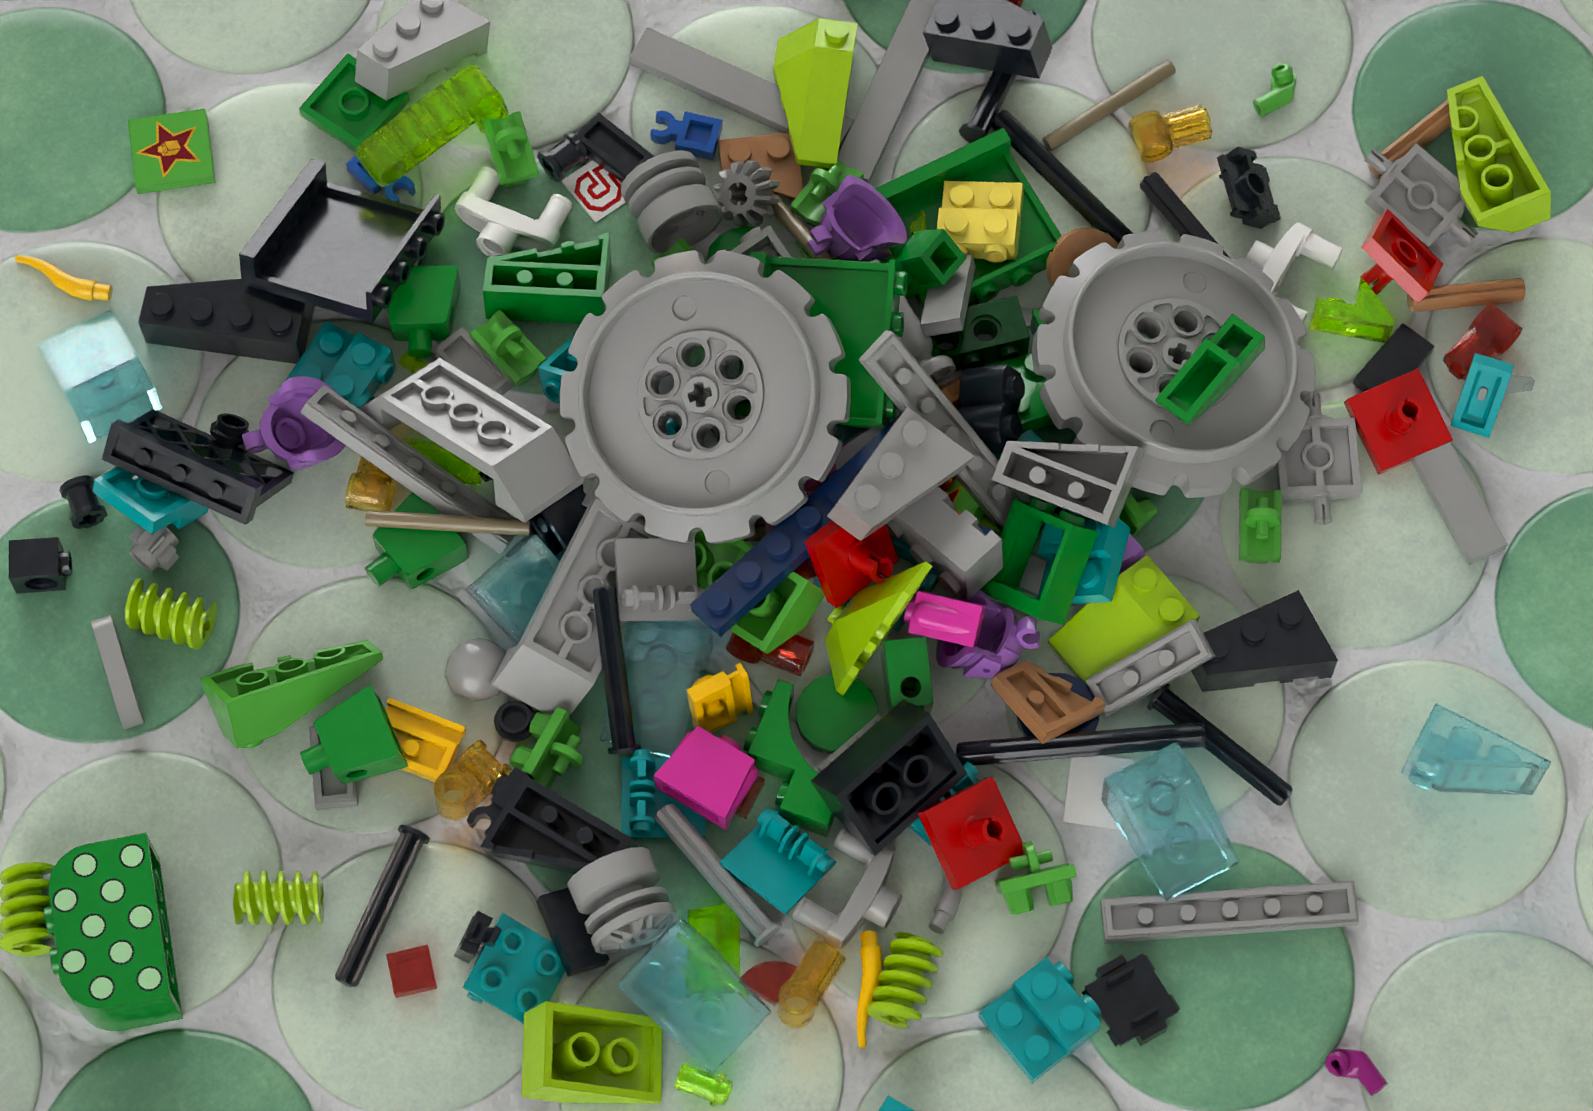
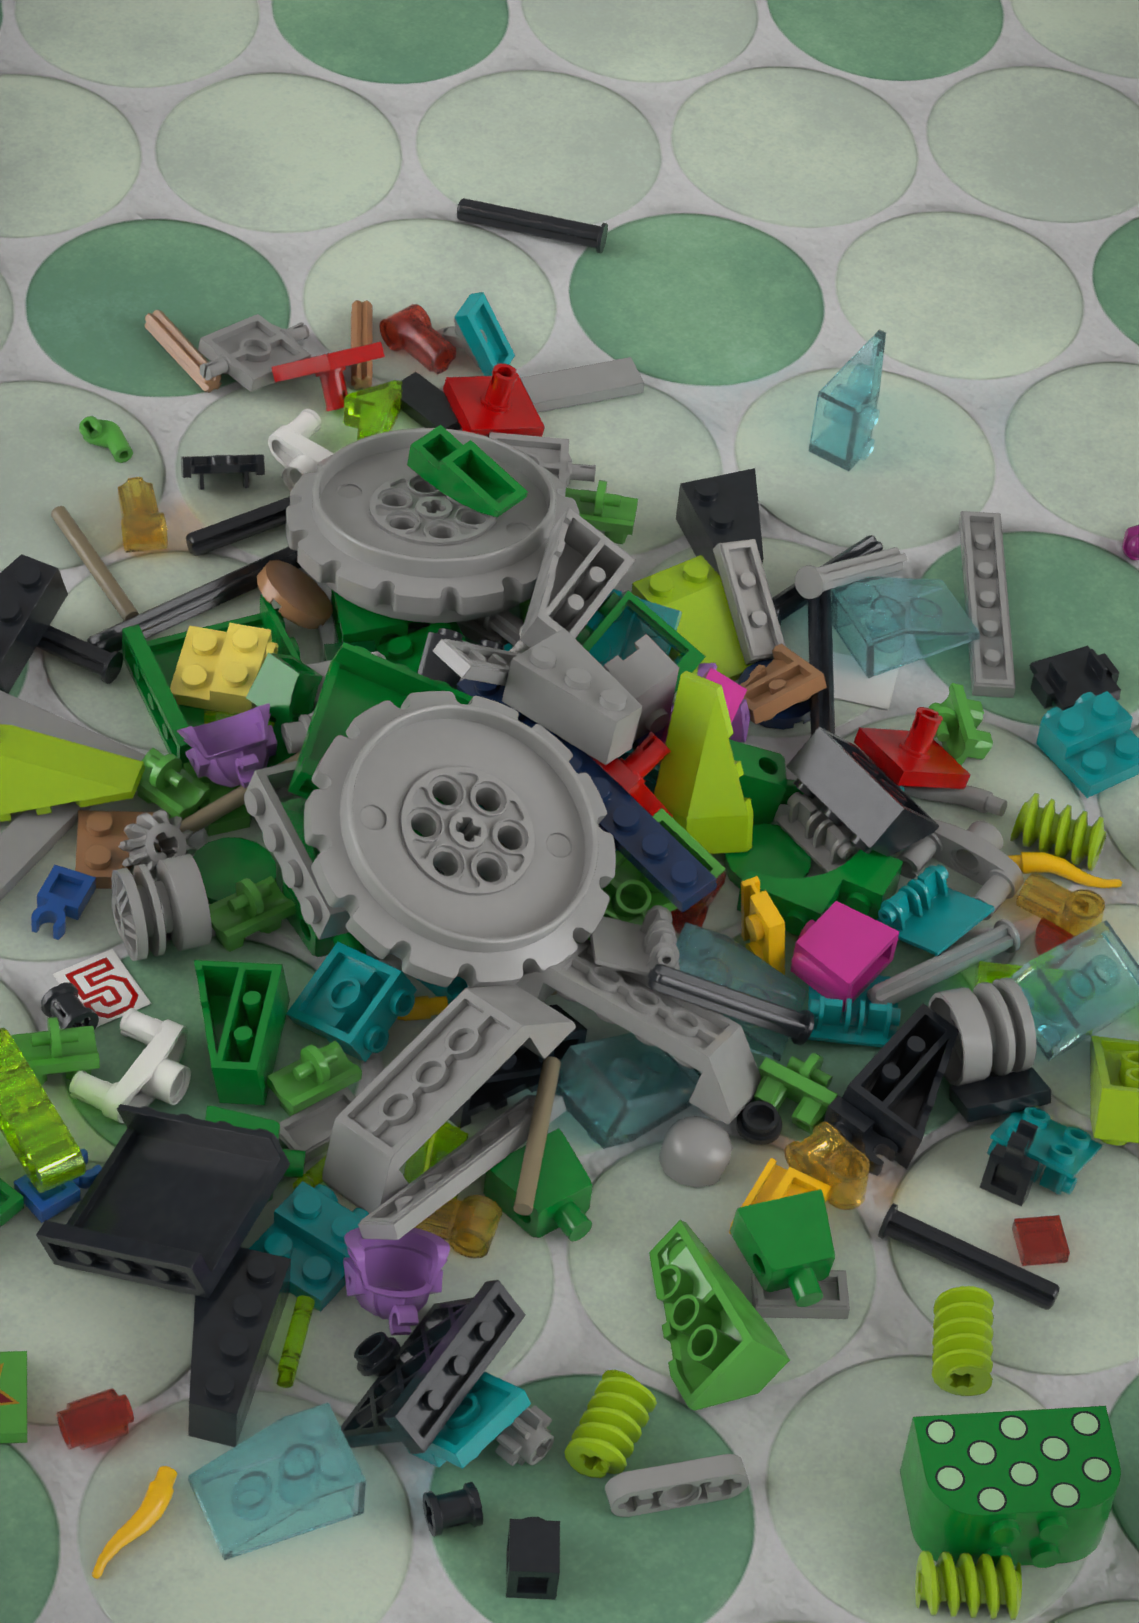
camera: 90 degrees left, 20 degrees down
black tile [575,113,655,183] -> none
lime wedge [1447,75,1551,233] -> none
none -> clear red brick [57,1388,134,1450]
none -> clear neon green wheel [276,1295,315,1388]
none -> light grey axle [795,547,907,599]

